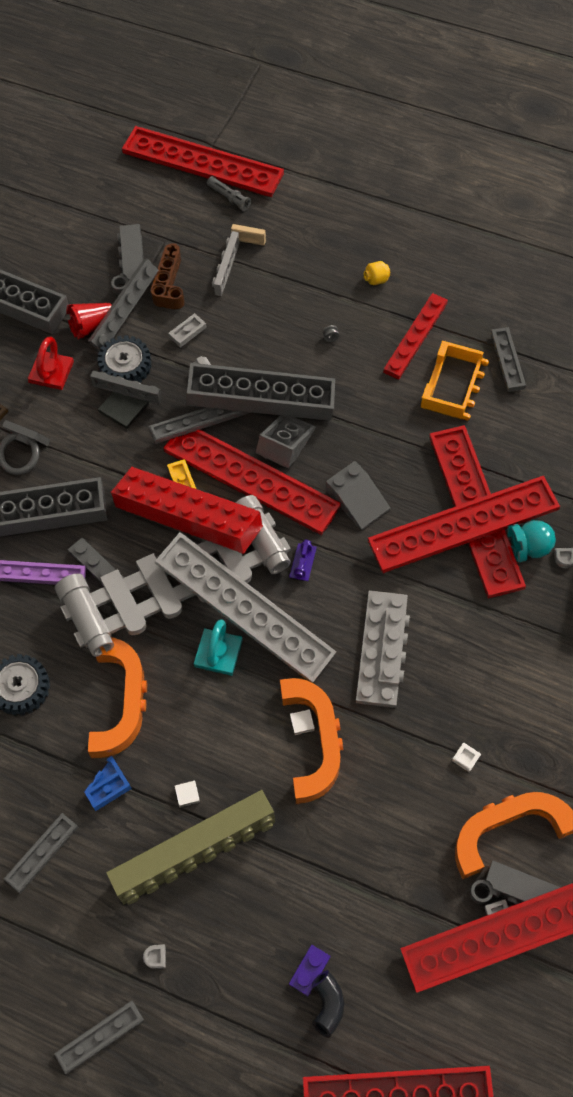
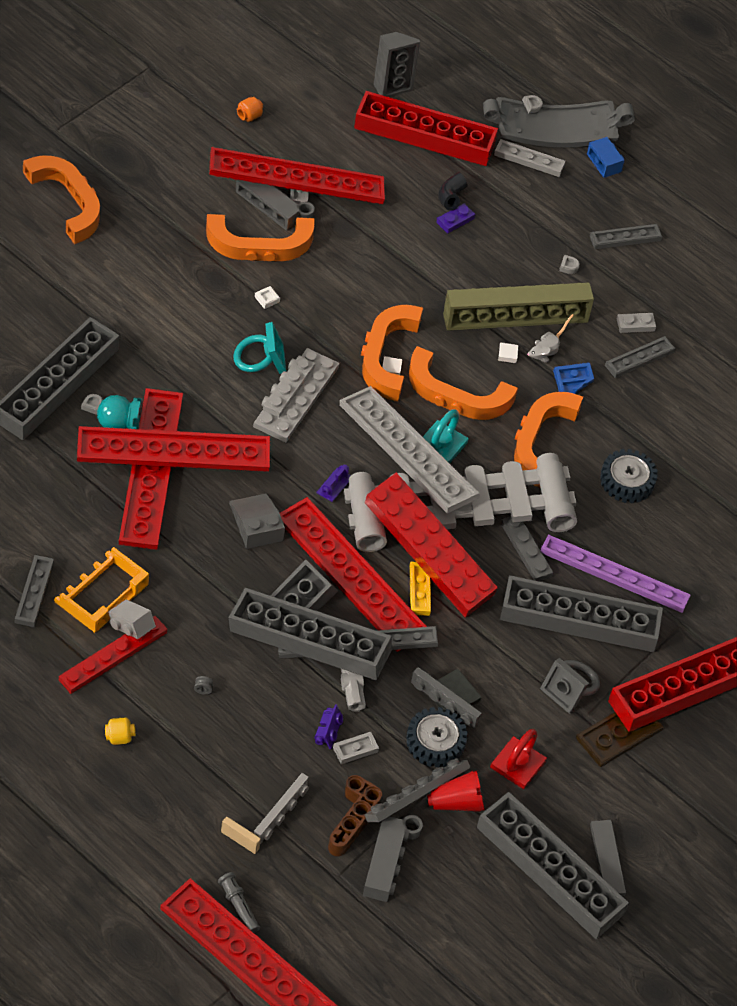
camera: 170 degrees left, 10 degrees down
none -> light grey brick [108,599,156,639]
none -> teal tile [233,322,286,374]
none -> dark purple hinge [314,704,343,749]
none -> orange arch [409,346,518,420]
none -> light grey animal [527,314,574,363]
none -> light grey plate [617,313,656,333]

